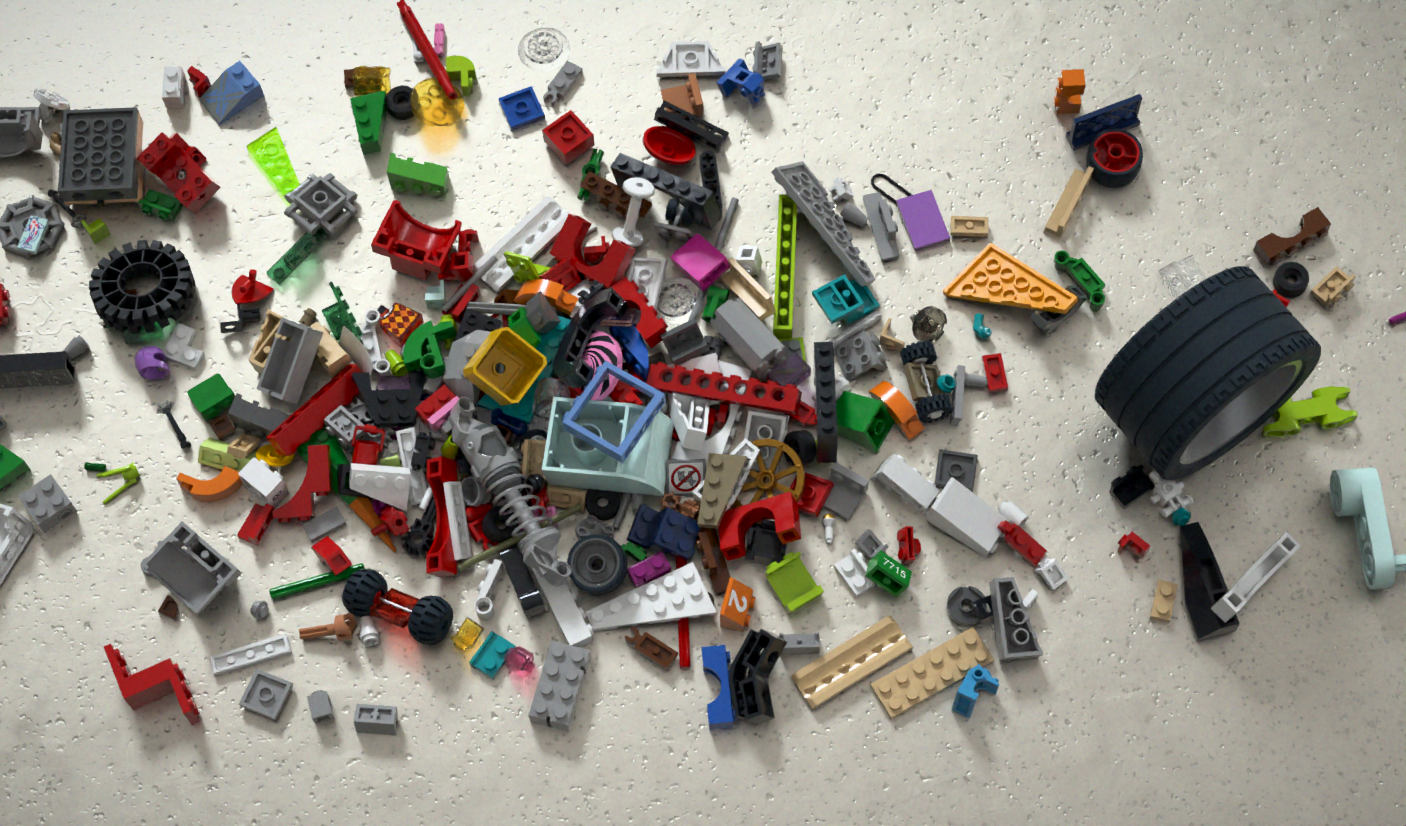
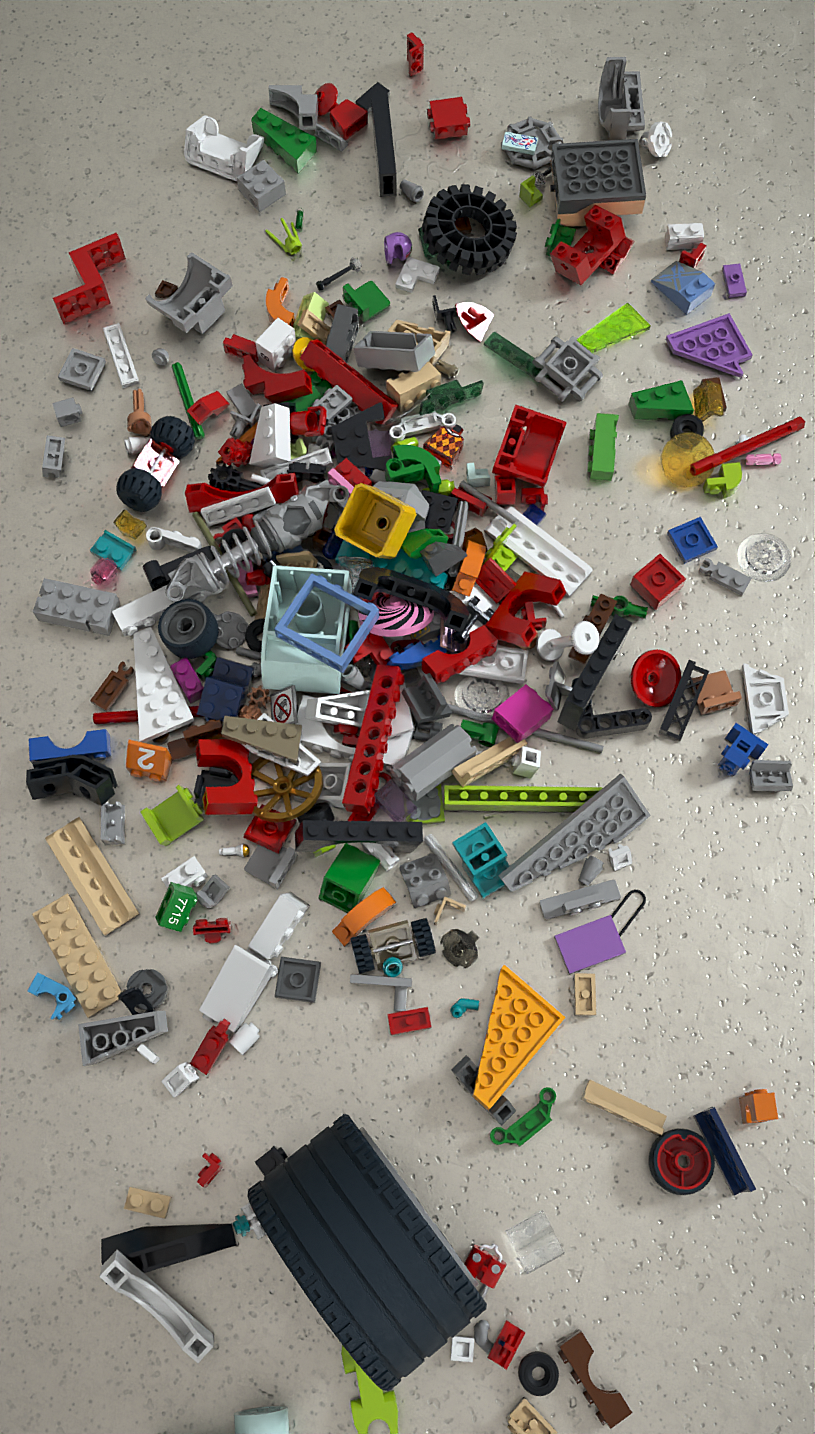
camera: 85 degrees right, 5 degrees up
none -> light grey bracket [229,404,261,439]
none -> clear blue tile [522,503,547,526]
none -> medium lavender wing [665,313,753,378]
none -> medium lavender plate [722,263,747,298]

